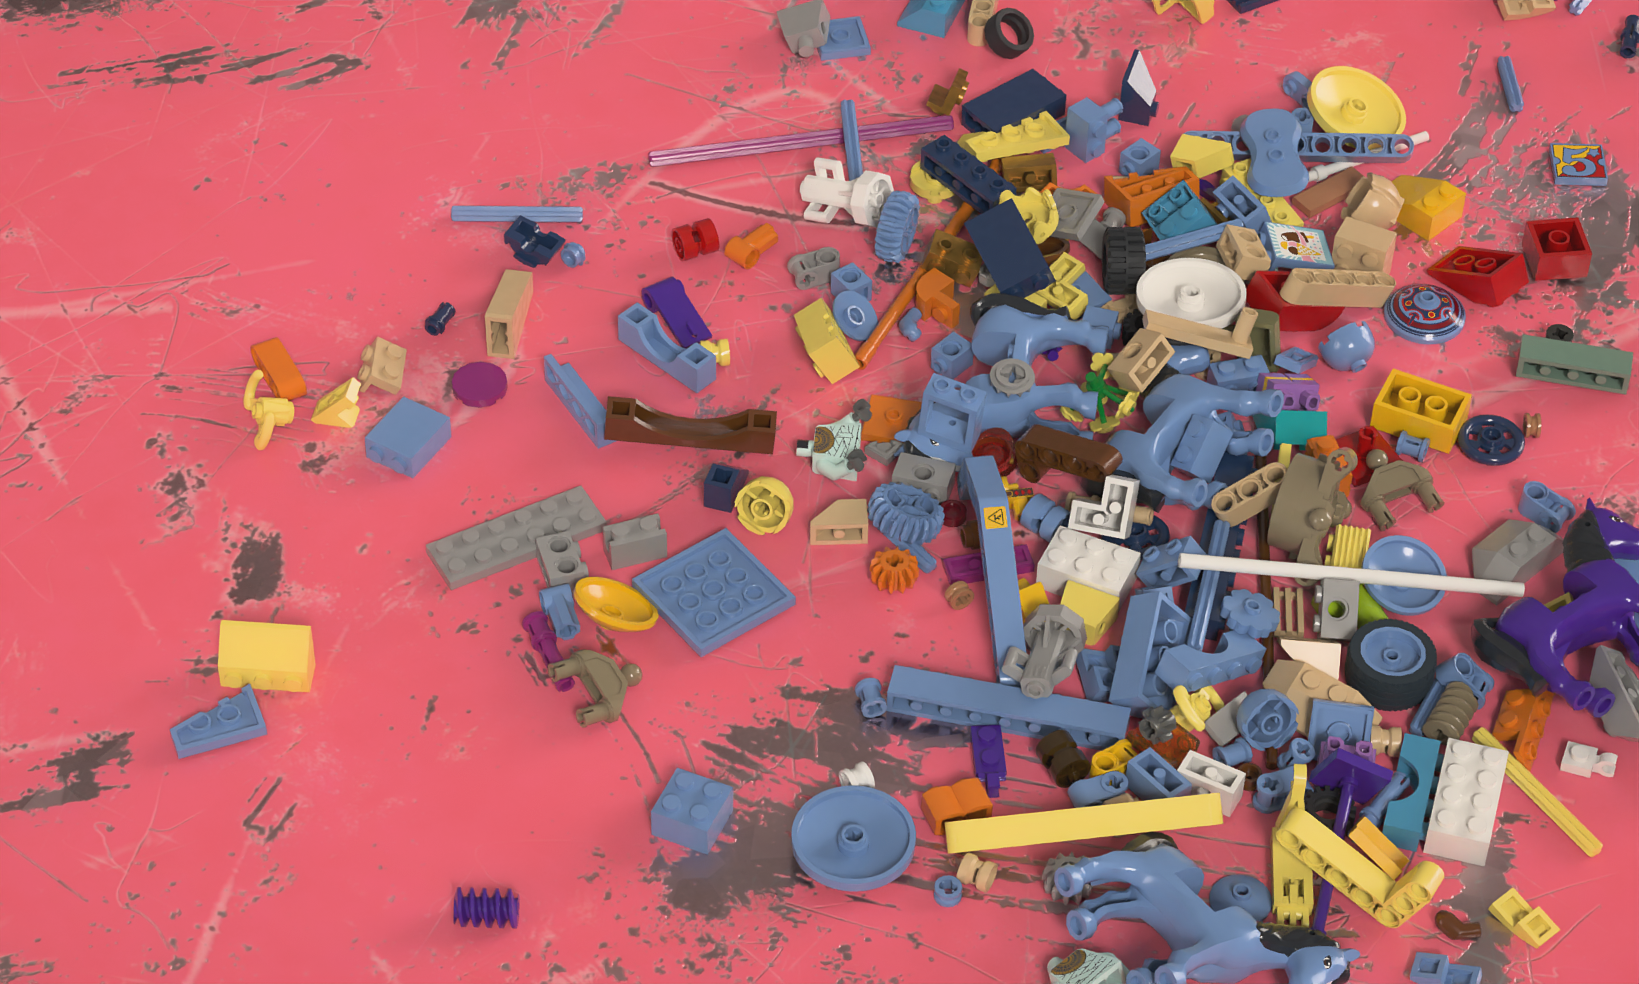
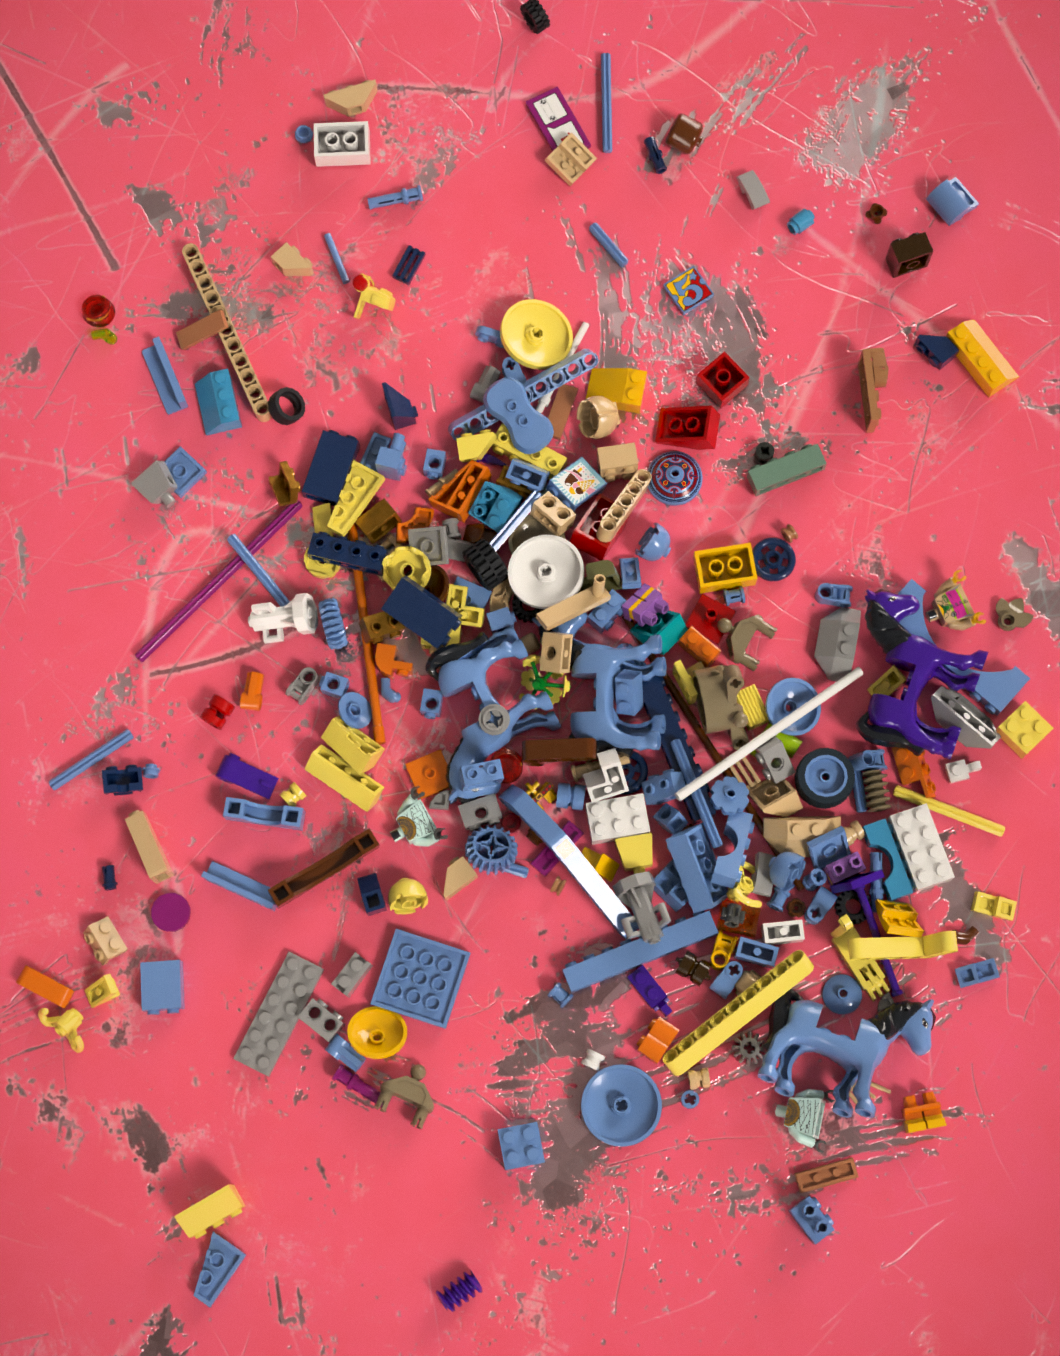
camera: 30 degrees left, 30 degrees up
orange gear [870,546,919,594] -> none
tan beam [1211,462,1287,527] -> none
none -> light yellow brick [305,744,384,812]

